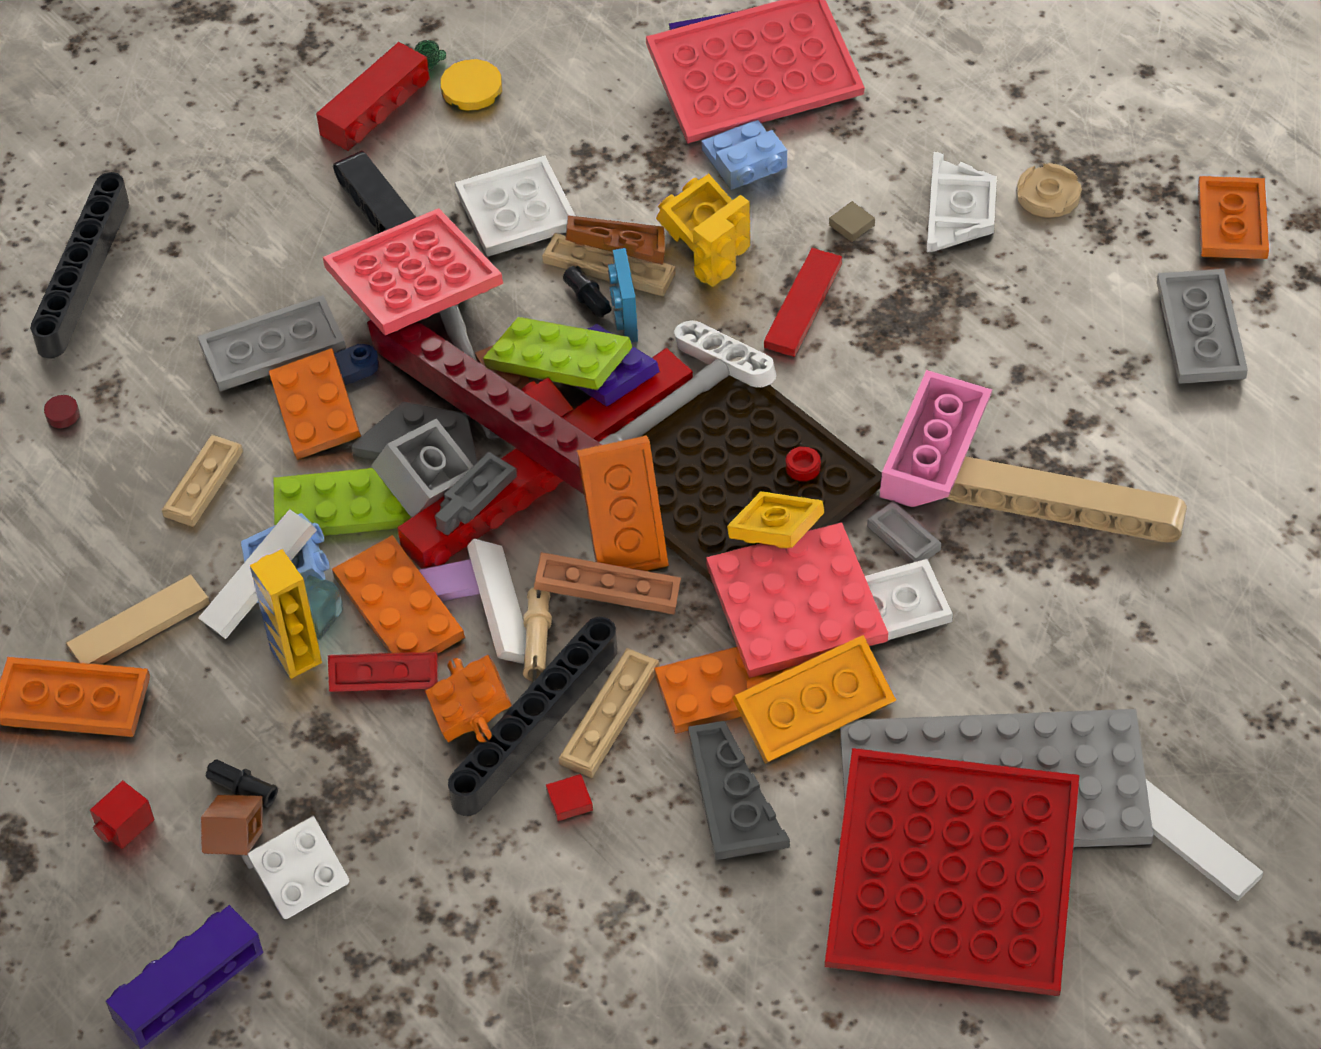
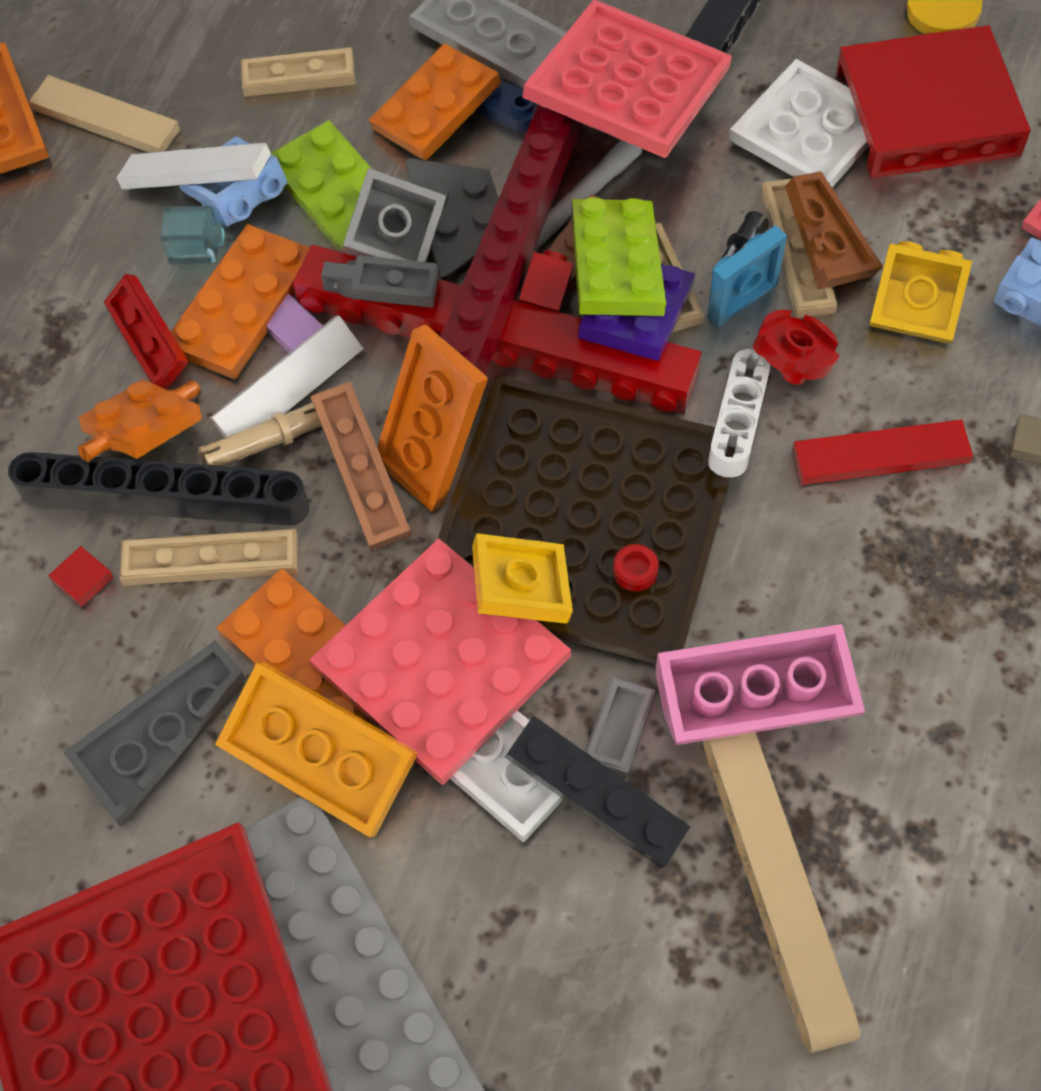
camera: 60 degrees right, 10 degrees up
yellow brick [250,549,322,679] -> none
light grey piece [599,359,730,445] -> none
yellow plate [693,195,750,287] -> none
none -> black plate [505,715,690,868]
none -> red plate [753,309,840,385]
none -> red panel [835,25,1031,179]

